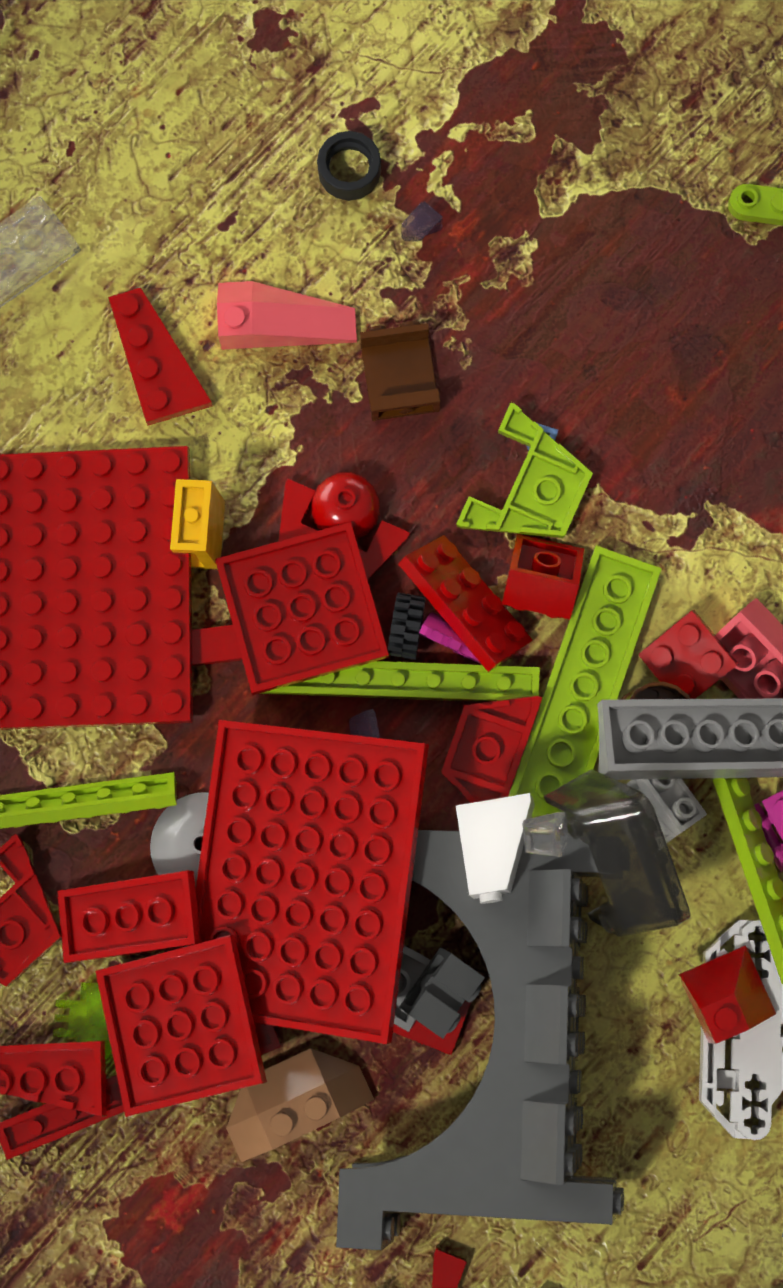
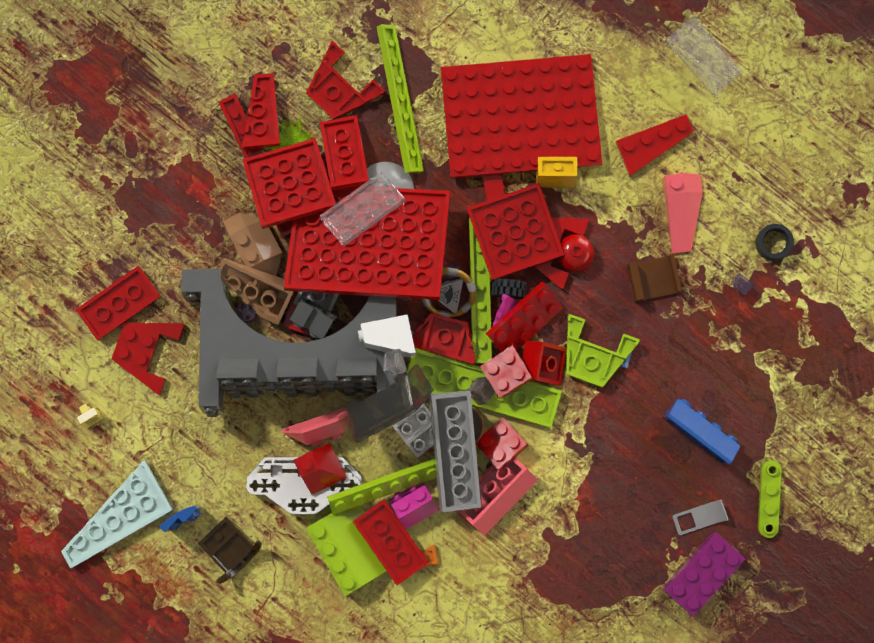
camera: 90 degrees right, 5 degrees up
none -> medium nougat wedge [219,258,294,325]
none -> wheel [236,303,257,323]
none -> coral wedge [282,404,357,447]
none -> clear plate [320,172,405,246]
none -> piece [421,267,477,318]
none -> slope [467,377,495,405]
none -> plate [480,345,533,399]
none -> slope [662,398,740,465]

